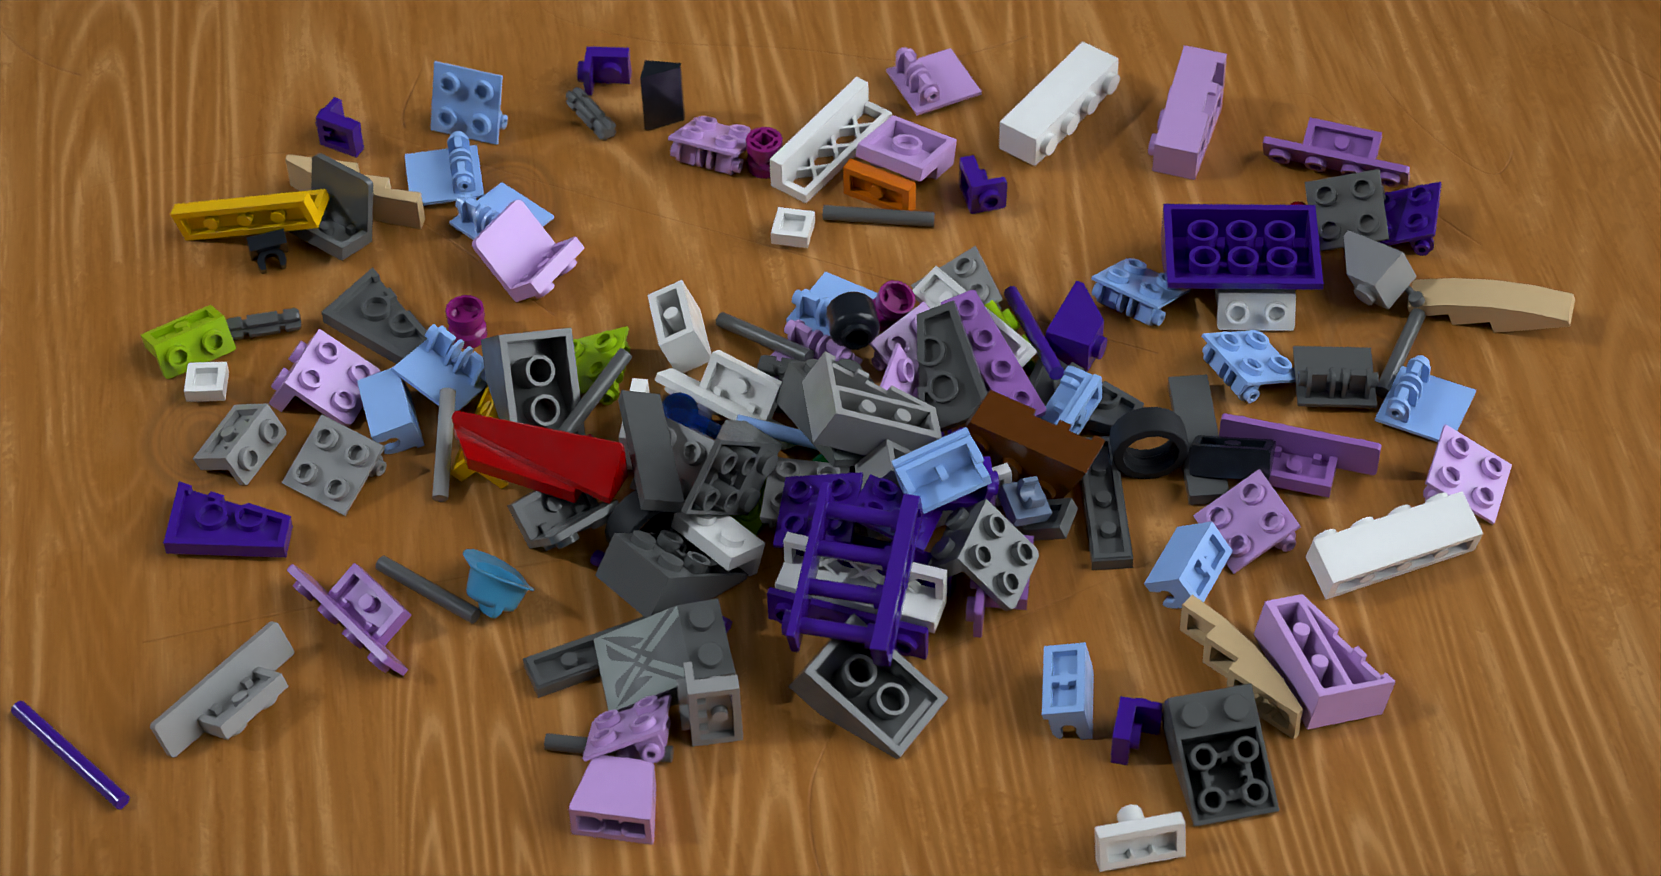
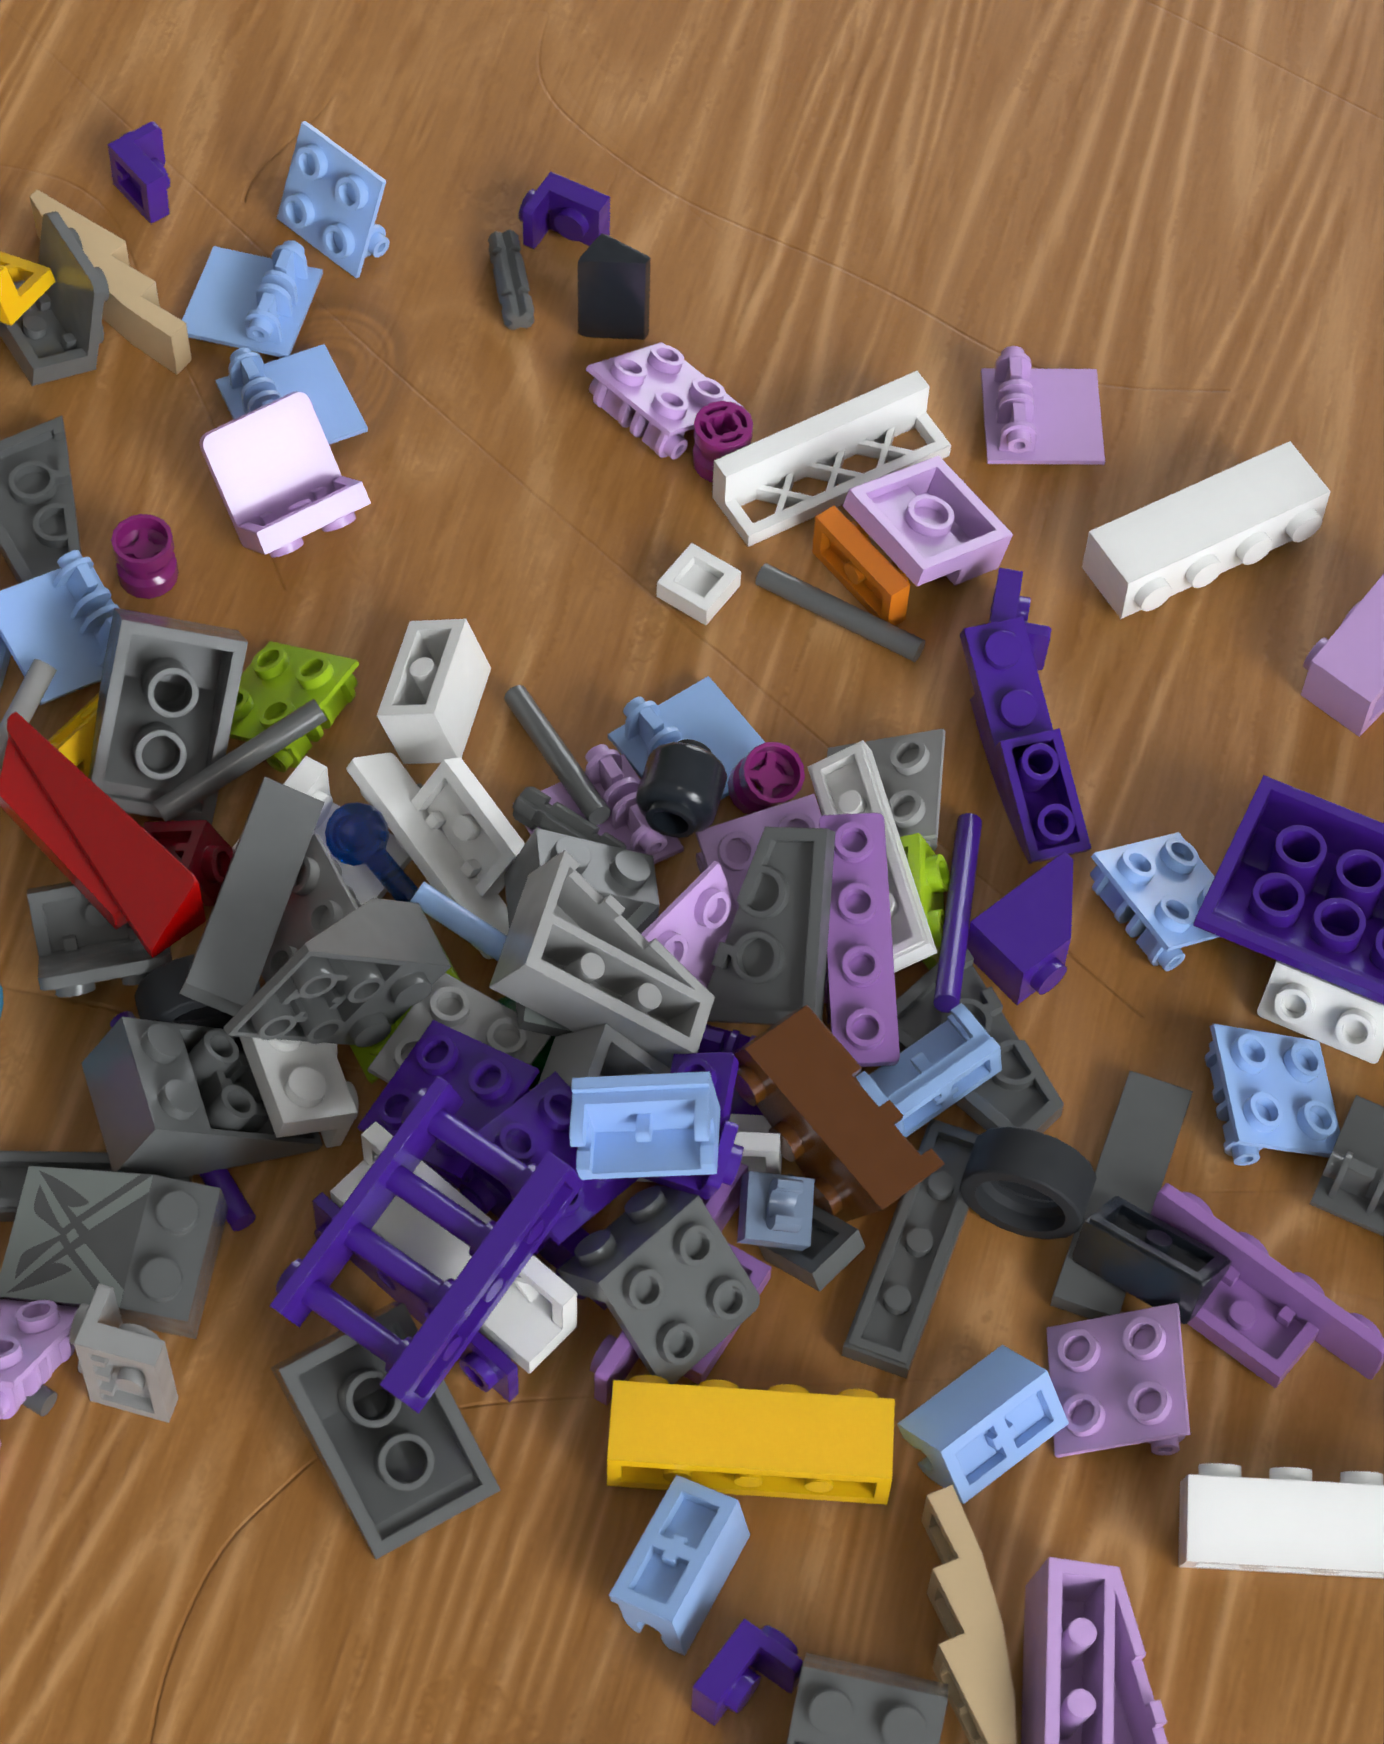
camera: 20 degrees right, 10 degrees up
none -> yellow brick [607,1375,895,1505]
none -> dark purple slope [959,616,1092,864]

